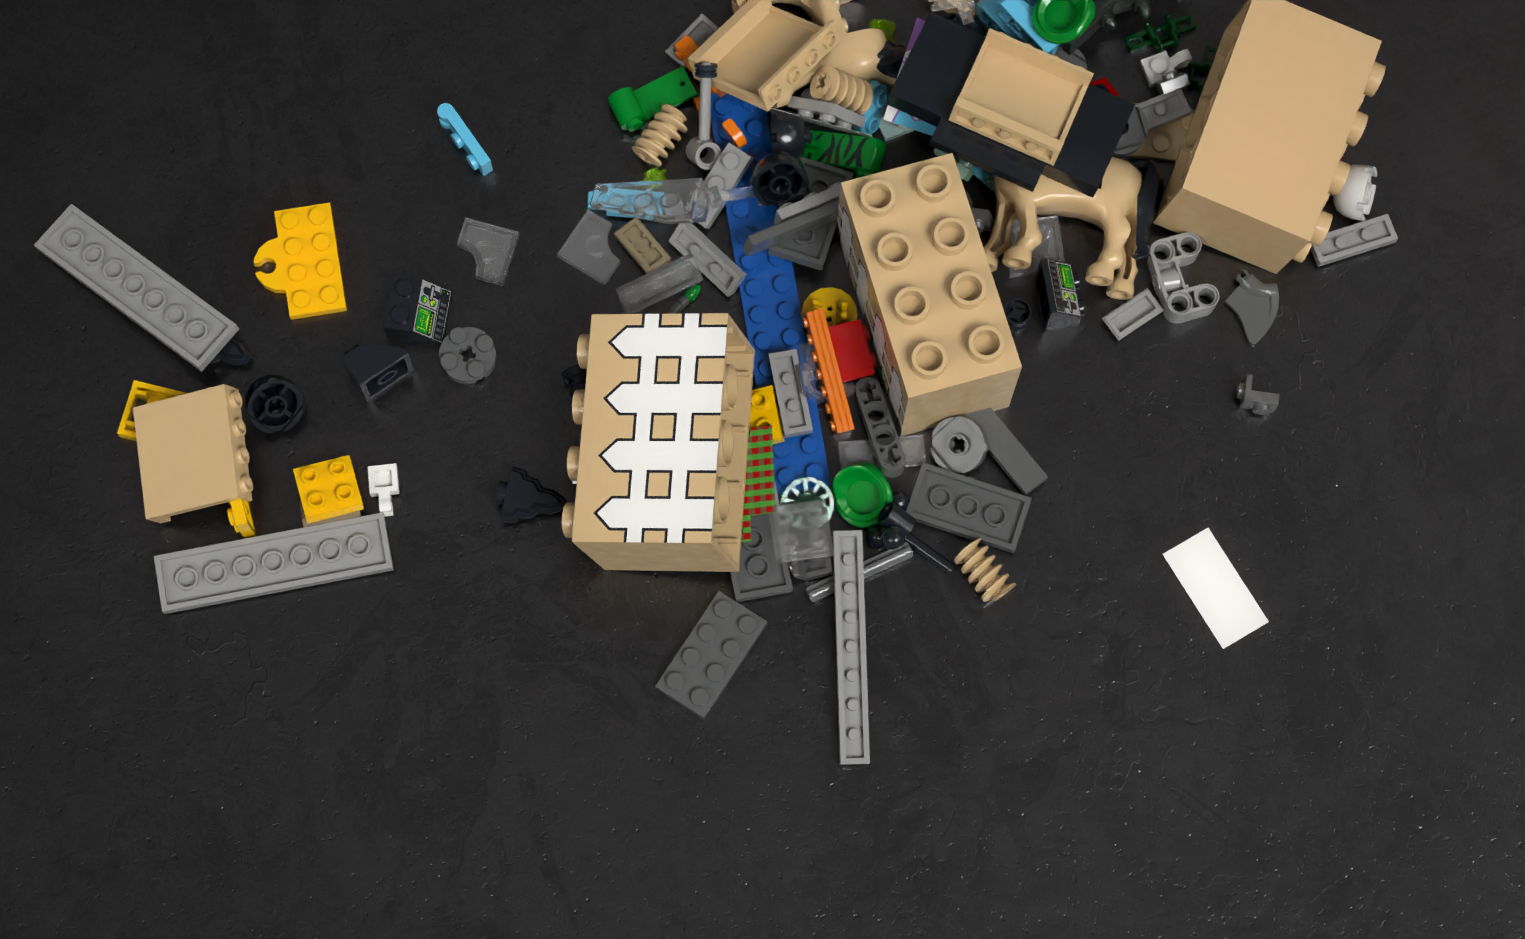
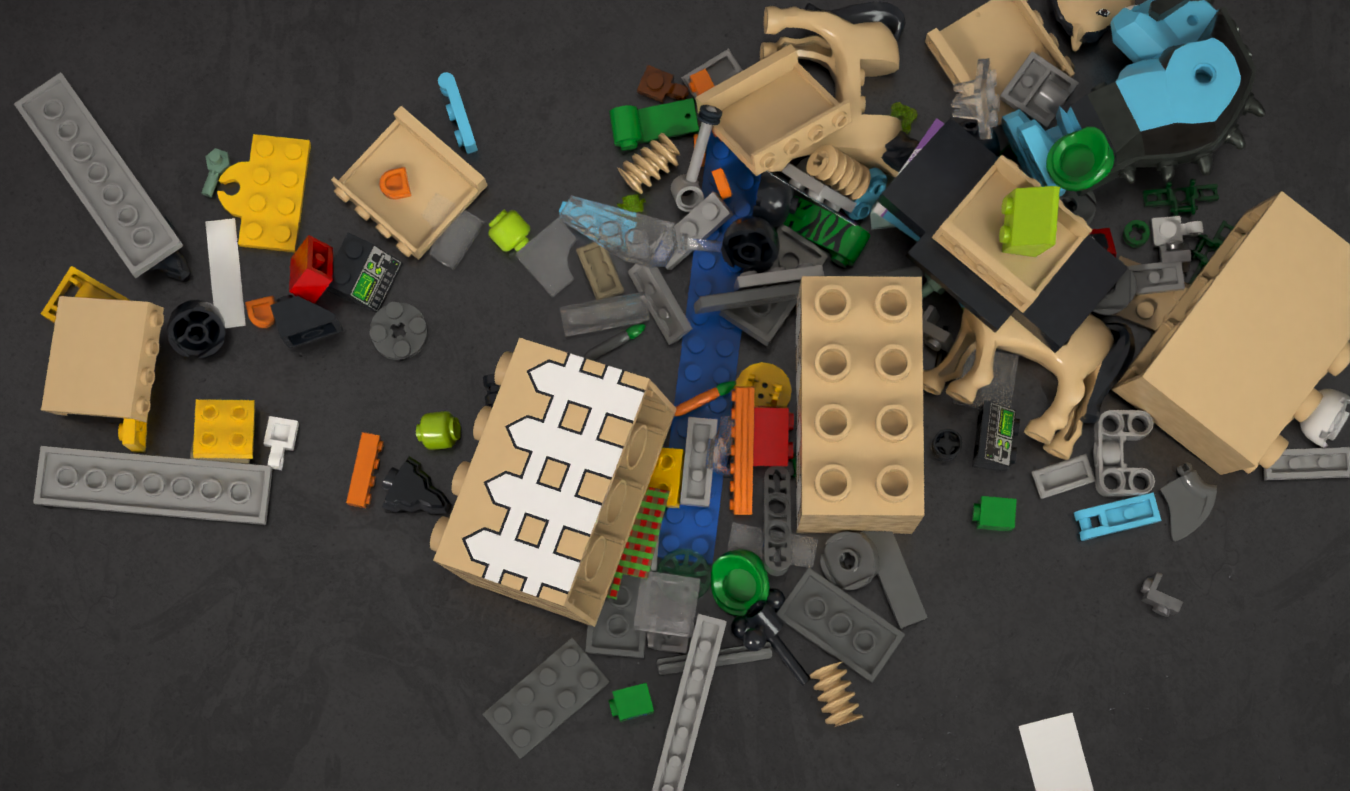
camera: 20 degrees right, 5 degrees up
none -> sand green piece [201,148,231,197]
none -> white sticker [205,218,246,328]
none -> orange tile [245,296,276,328]
none -> red brick [289,235,333,304]
none -> tan panel [331,106,488,260]
none -> orange piece [346,432,384,509]
none -> orange tile [379,167,411,200]
none -> lime head [416,411,461,450]
none -> lime head [488,209,530,252]
none -> green brick [609,682,654,722]
none -> reddish brown plate [637,65,689,103]
none -> orange piece [674,381,736,416]
none -> green brick [972,496,1017,531]
none -> lime slope [999,186,1060,257]
none -> medium azure plate [1074,493,1161,541]
none -> green bush [1123,220,1150,248]

